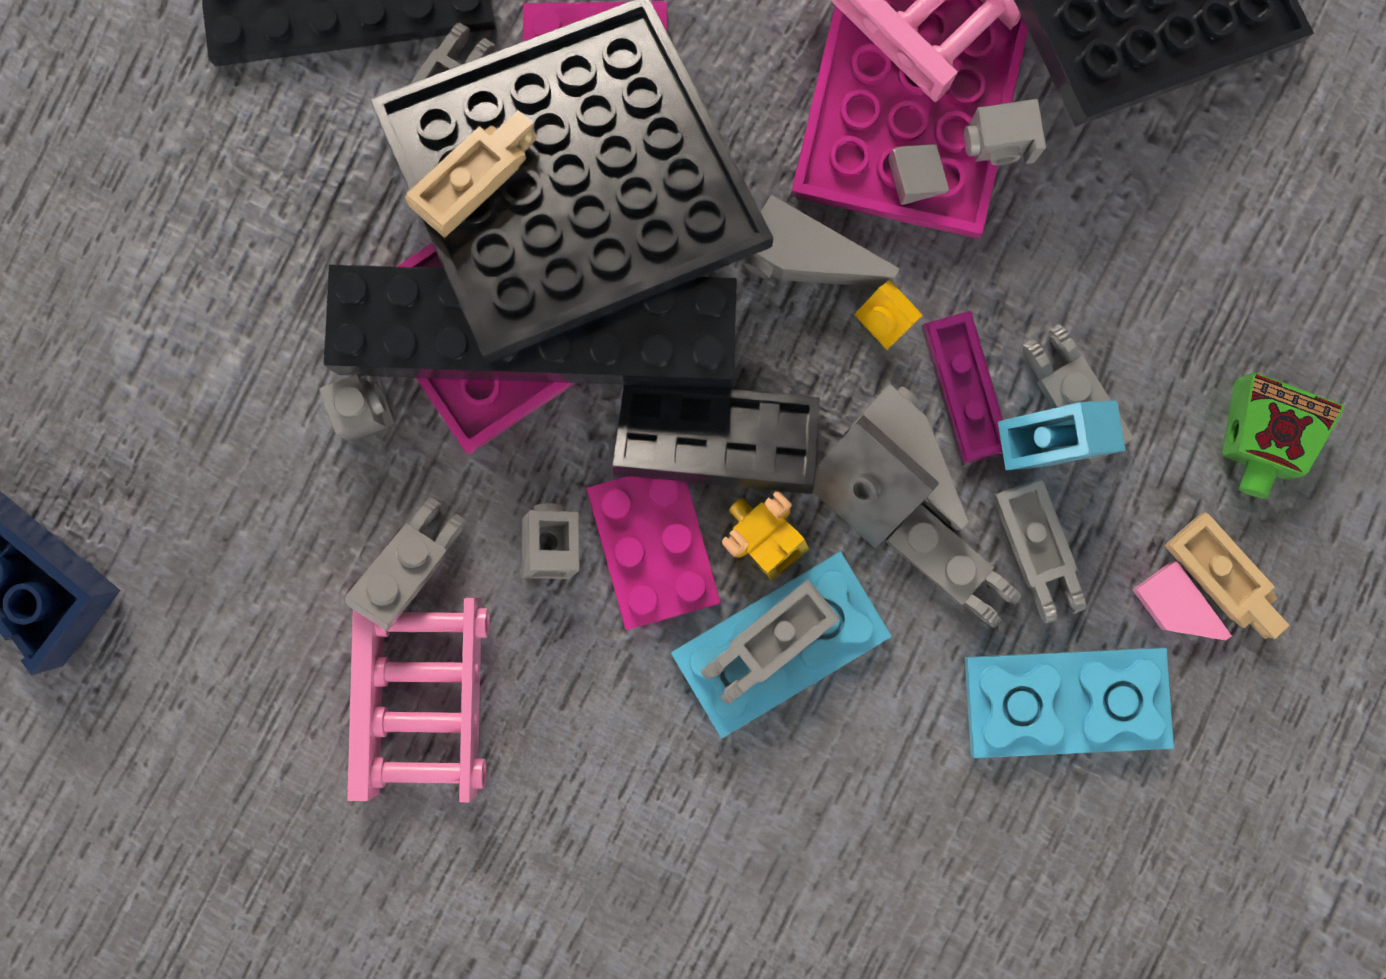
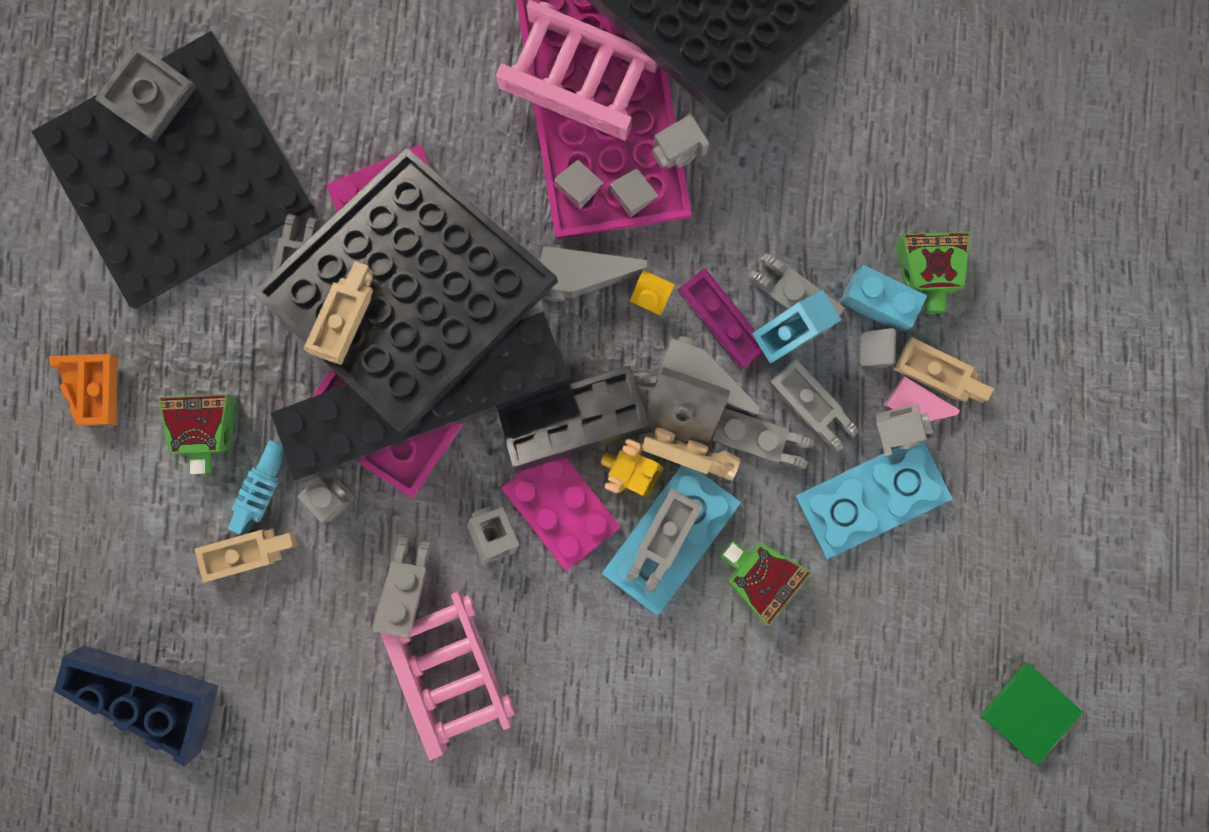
camera: 30 degrees left, 0 degrees up
none -> orange wing [49,354,118,426]
none -> torso [159,394,238,475]
none -> tan hinge [194,529,299,583]
none -> medium azure hinge [228,440,286,535]
none -> light grey slope [554,160,604,209]
none -> tan hinge [641,428,740,481]
none -> torso [720,540,811,626]
none -> medium azure brick [840,265,927,333]
none -> light grey slope [860,328,896,368]
none -> light grey brick [876,403,933,456]

